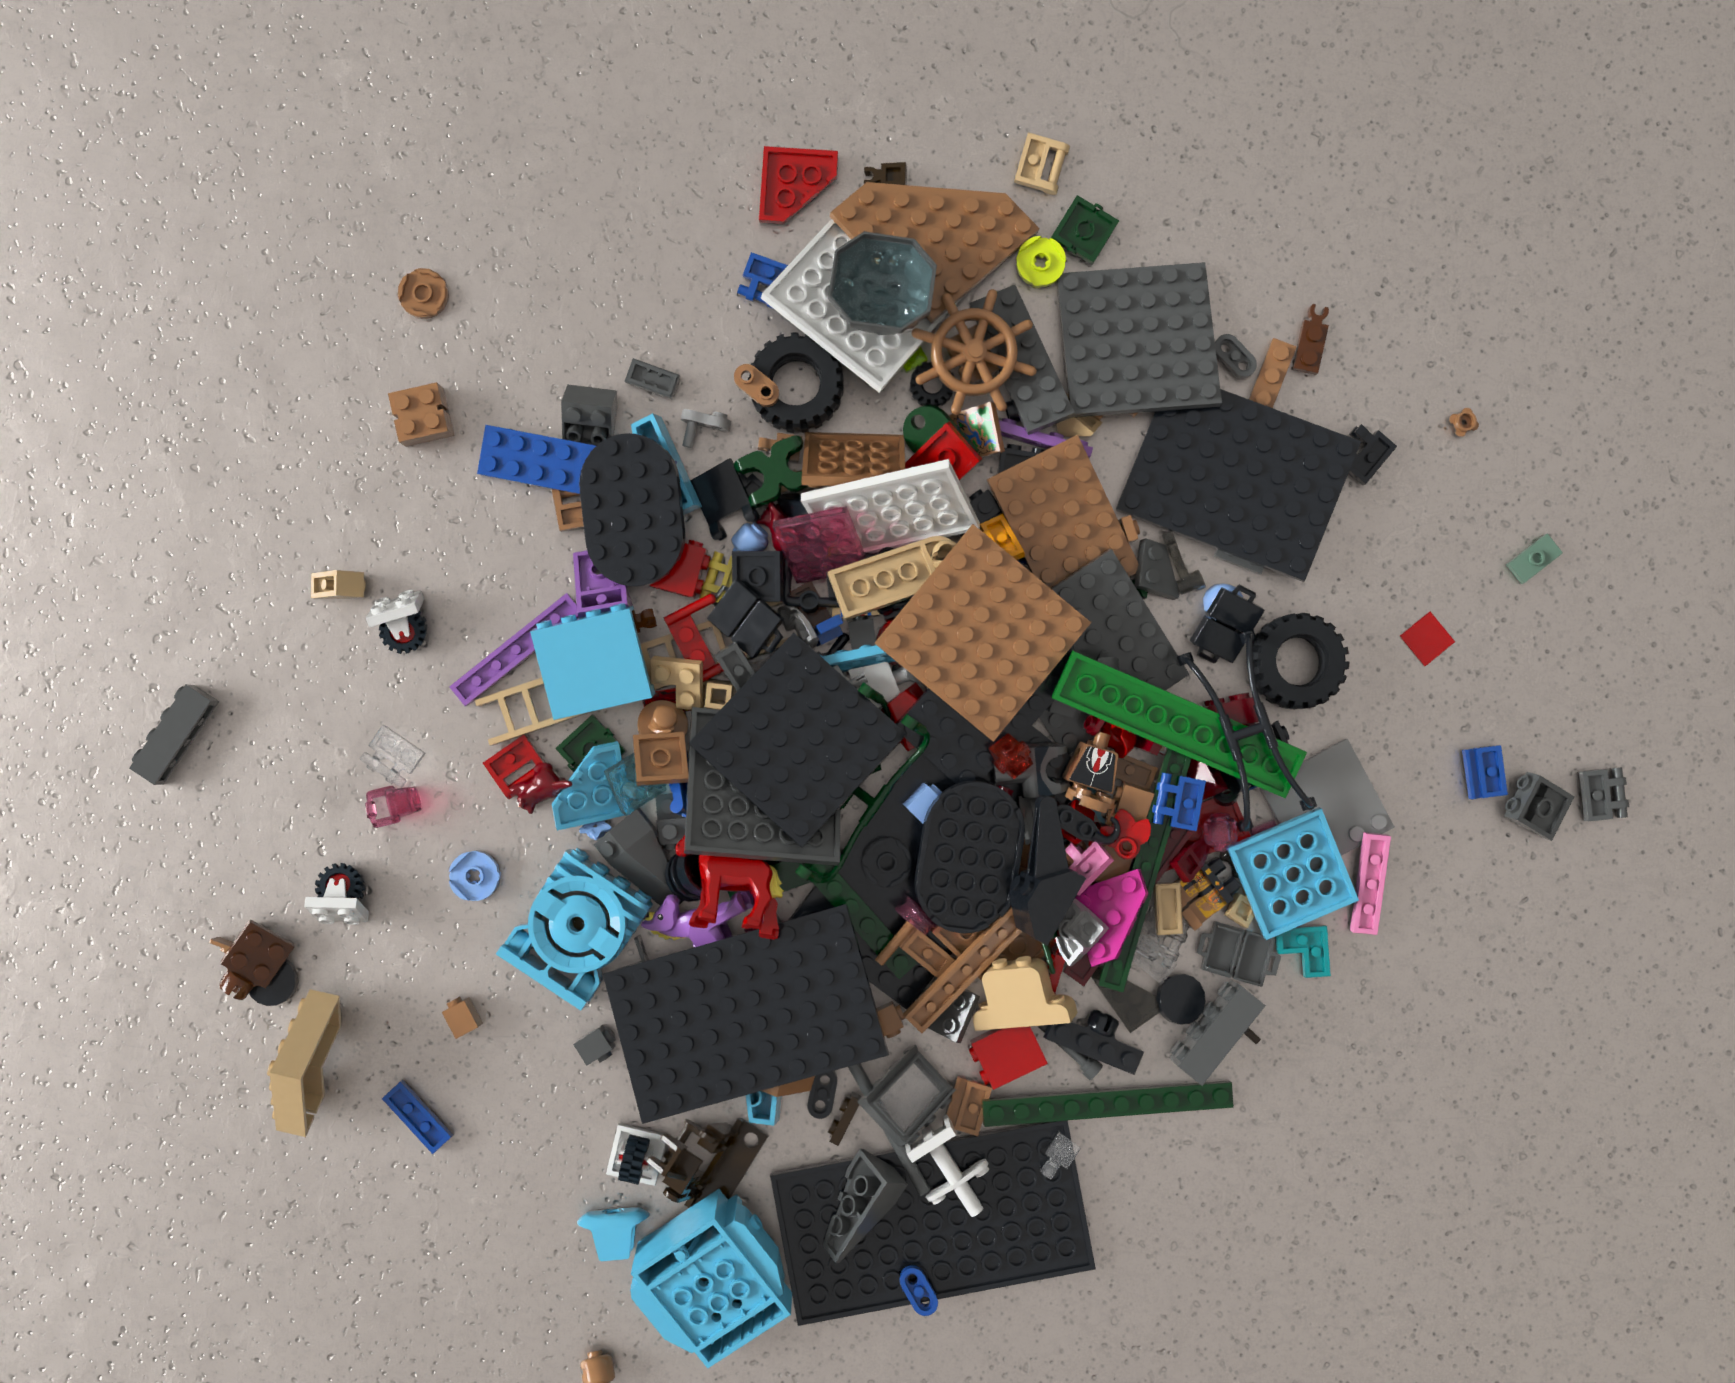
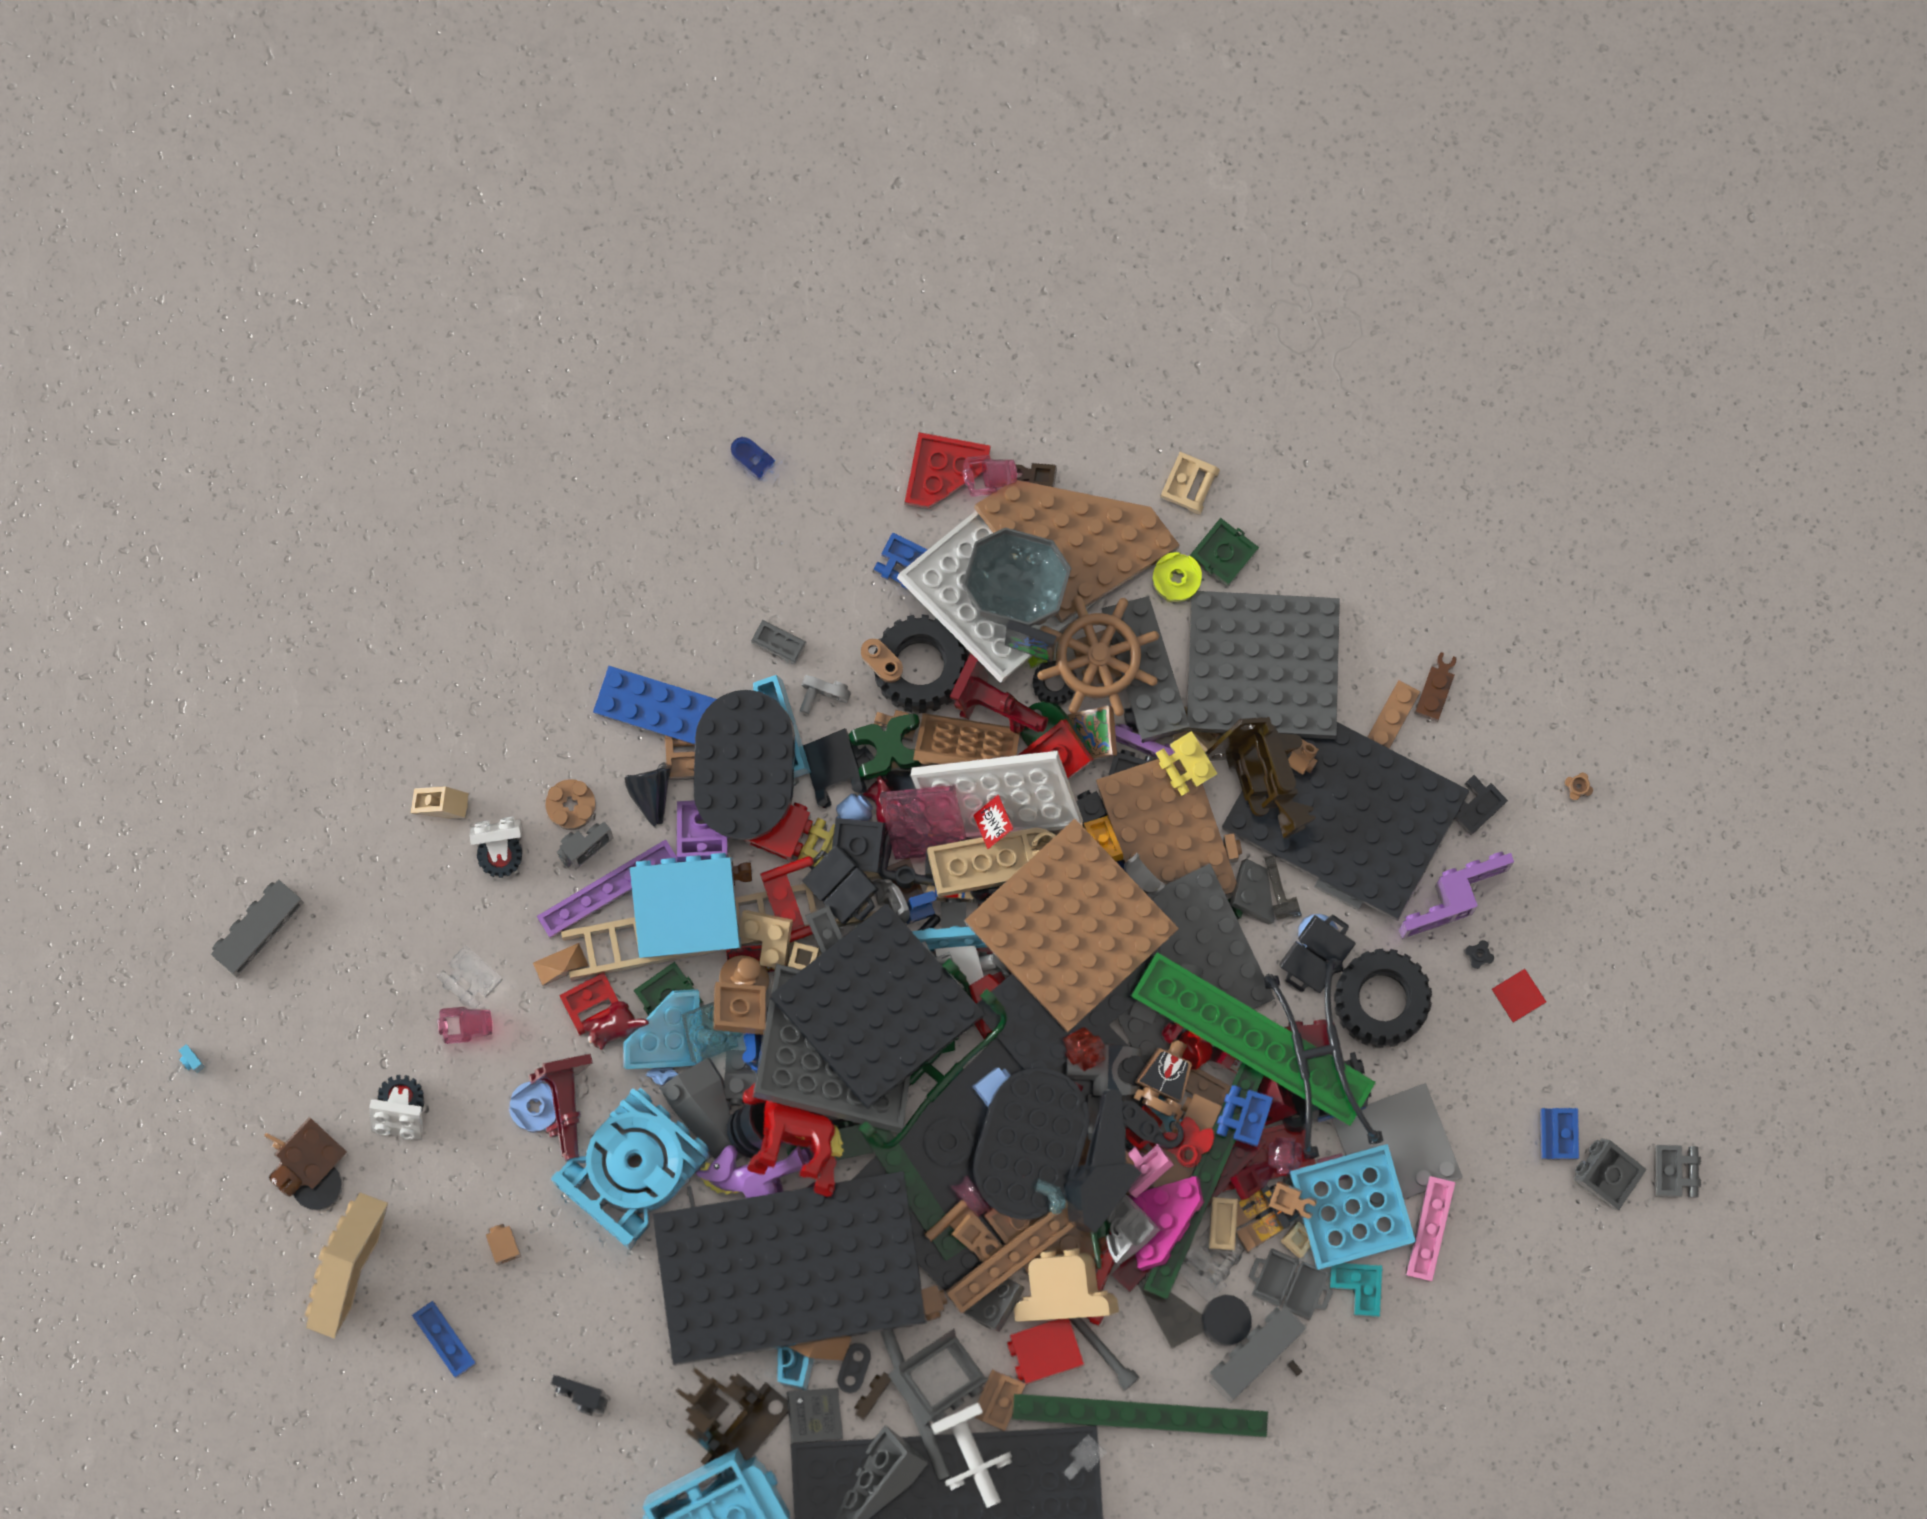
camera: 10 degrees right, 10 degrees down
medium nougat piece [388,382,454,447] -> none
medium nougat tile [398,268,449,319] -> none
dark grey slope [561,384,617,446] -> none
dark grey brick [573,1024,616,1066] -> none
medium azure piece [577,1207,650,1261] -> none
plate [606,1123,666,1186] -> none
black plate [1043,1010,1144,1075] -> none
dark grey plate [1215,334,1257,379] -> none
sand green plate [1506,533,1563,584] -> none
none -> medium azure plate [178,1044,205,1073]
none -> dark red piece [529,1053,593,1161]
none -> medium nougat slope [533,943,589,986]
none -> medium nougat plate [545,779,596,830]
none -> black plate [551,1375,608,1416]
none -> dark grey plate [557,822,614,870]
none -> black hat [625,762,672,827]
none -> clear blue plate [731,437,775,480]
none -> dark grey tile [787,1388,843,1443]
none -> dark red piece [950,653,1048,734]
none -> medium nougat plate [952,1215,999,1259]
none -> clear pink piece [962,455,1017,497]
none -> sticker [973,794,1013,849]
none -> black tile [1005,620,1057,662]
none -> clear light blue arm [1035,1179,1066,1214]
none -> light grey helmet [1124,853,1165,894]
none -> light yellow plate [1156,731,1218,796]
none -> dark brown container [1205,717,1316,839]
none -> medium nougat plate [1269,1181,1317,1218]
none -> medium nougat plate [1288,740,1319,775]
none -> medium lavender bracket [1399,852,1514,939]
none -> black plate [1465,940,1494,969]

